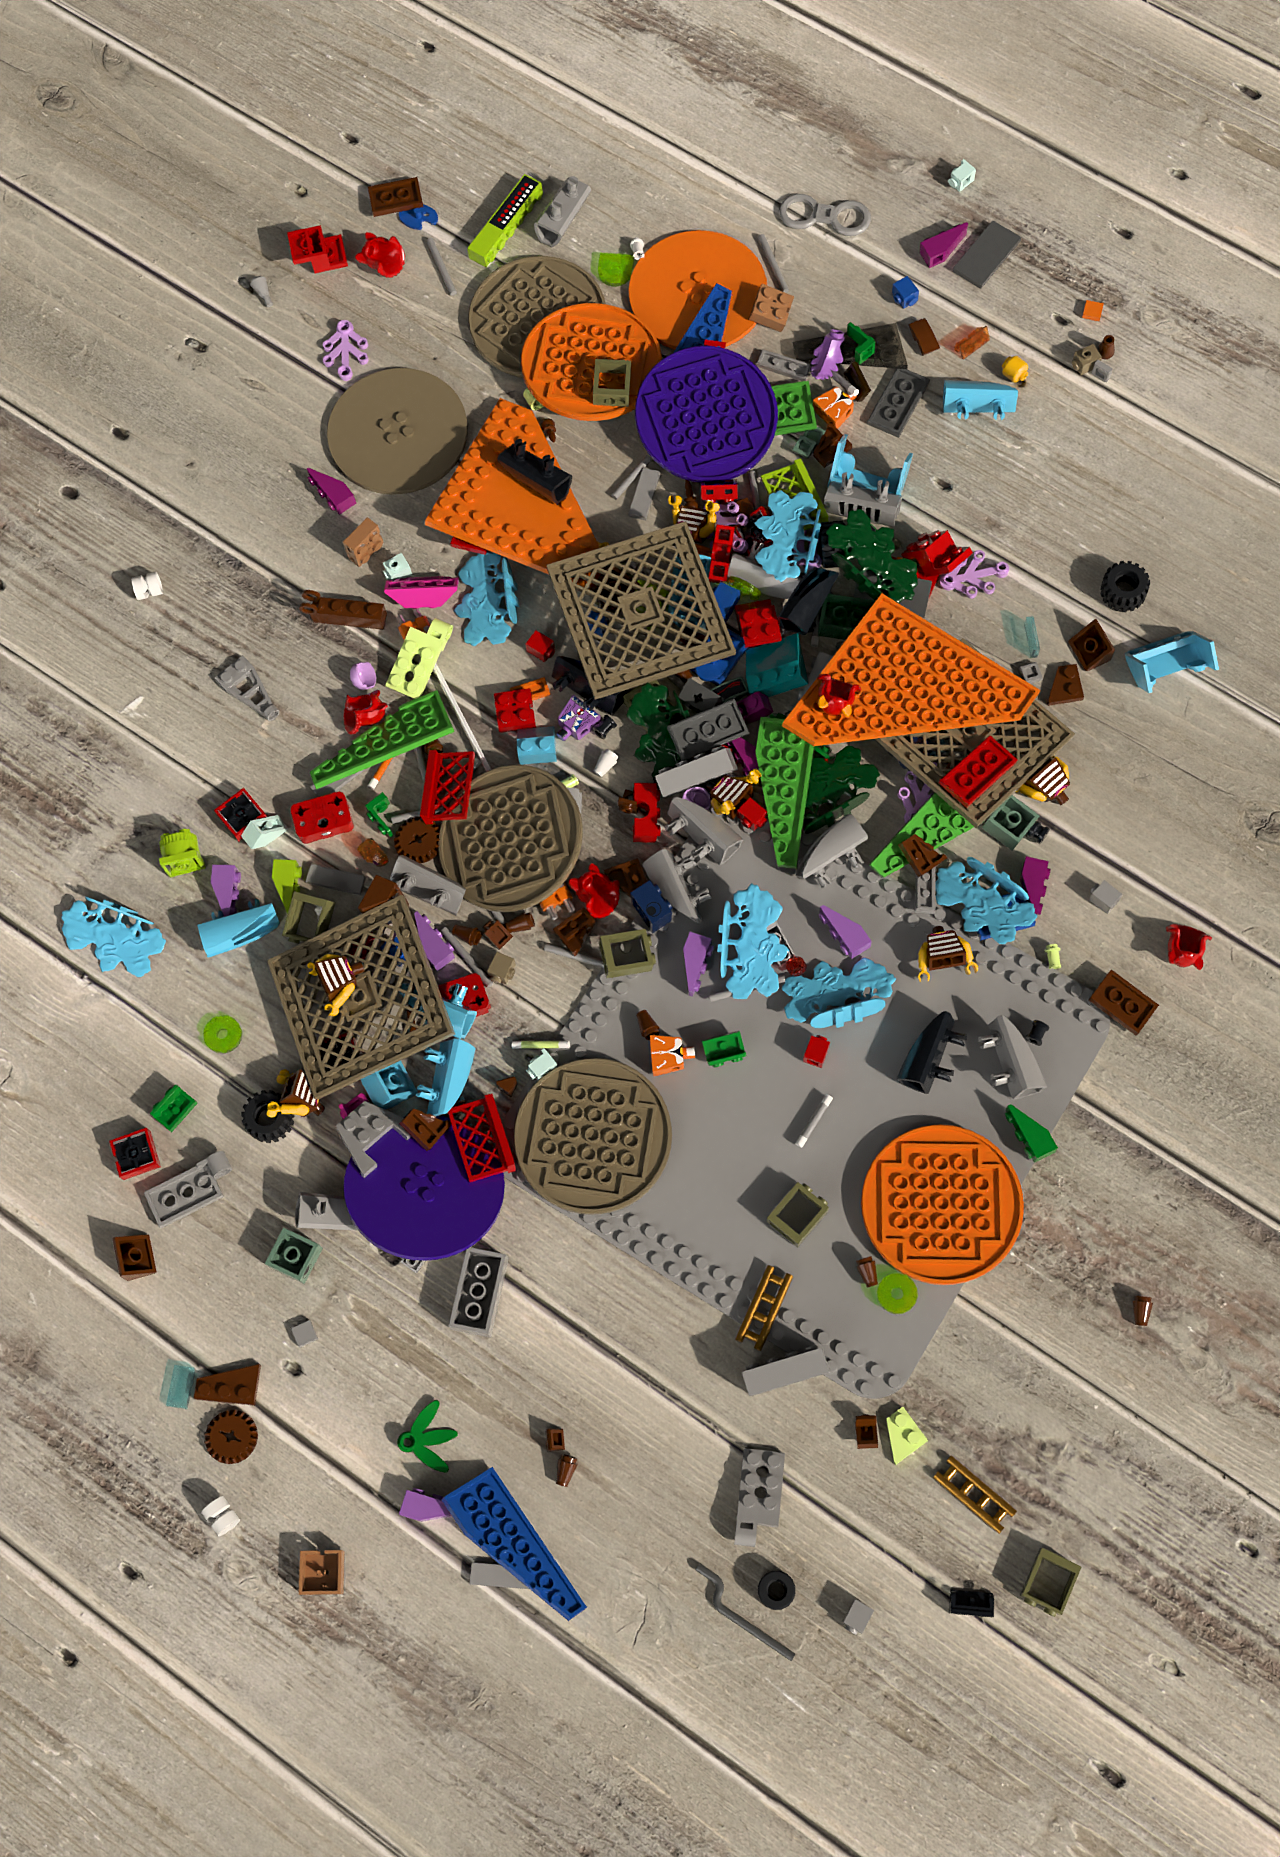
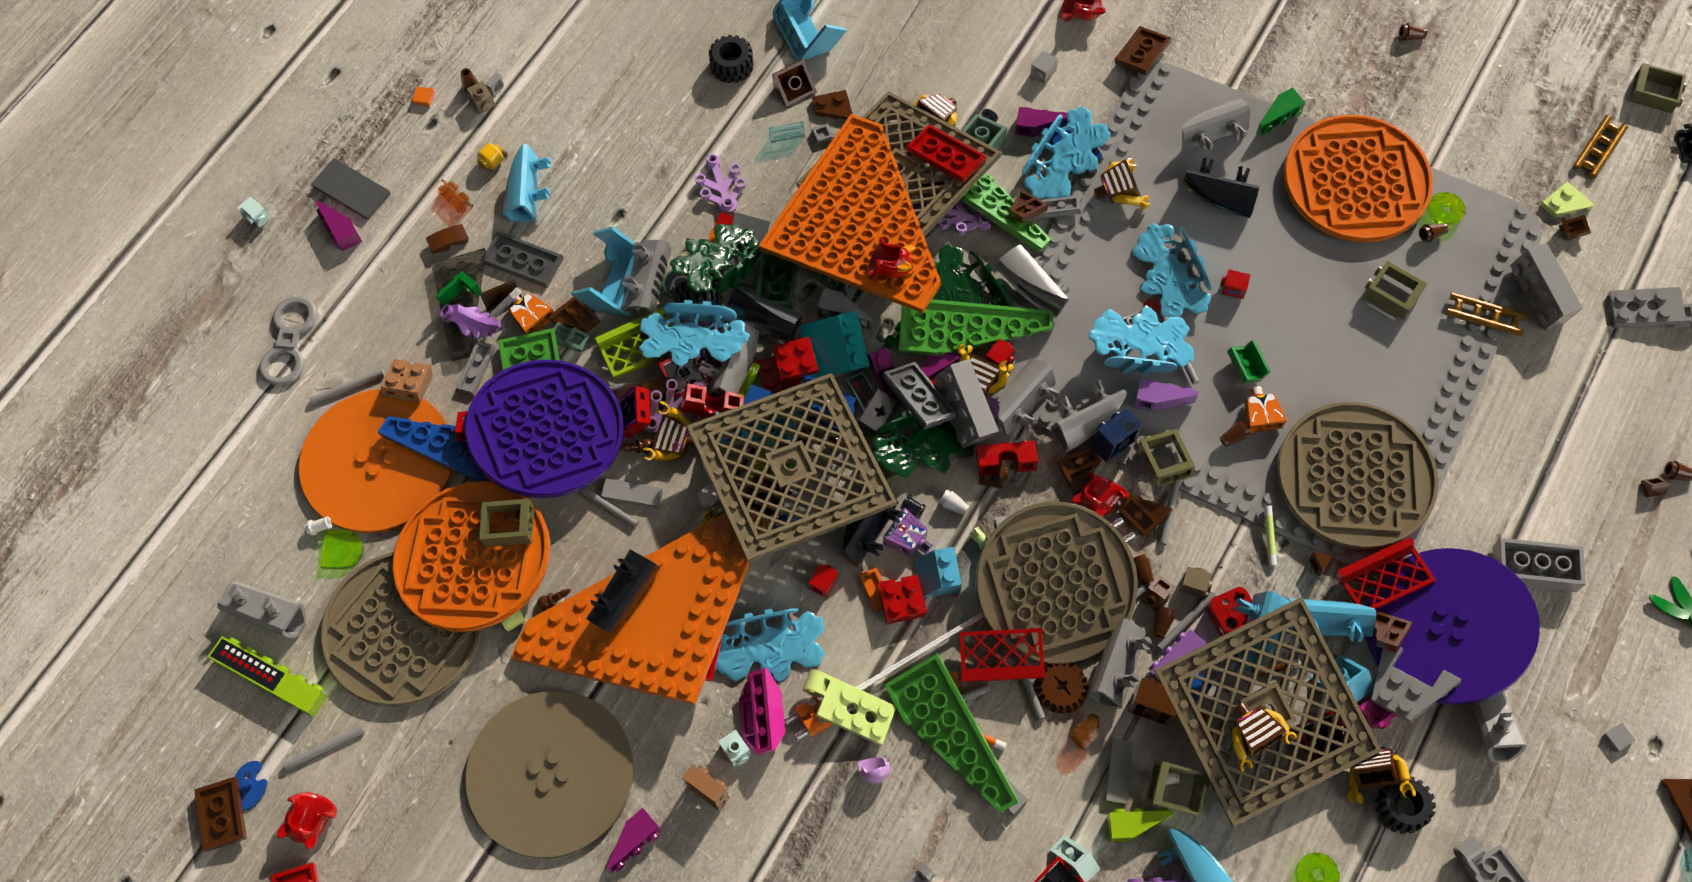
camera: 100 degrees left, 5 degrees down
sand green brick [265,1228,323,1284] -> none
red axle [291,791,354,844] -> none
reddish brown hinge [299,590,387,630] -> none
lavender plant [323,320,369,381] -> none
red hair [344,690,388,735] -> none
green bracket [365,792,393,838] -> none
light aqua brick [526,1048,557,1080] -> none
light grey bar [795,1094,833,1148] -> none
medium lavender slope [819,905,872,959] -> none
blue brick [892,276,919,309] -> none
red bracket [901,530,973,577] -> none
black bush [1025,1020,1050,1046] -> none
yellowish green pin [1044,944,1061,969] -> none

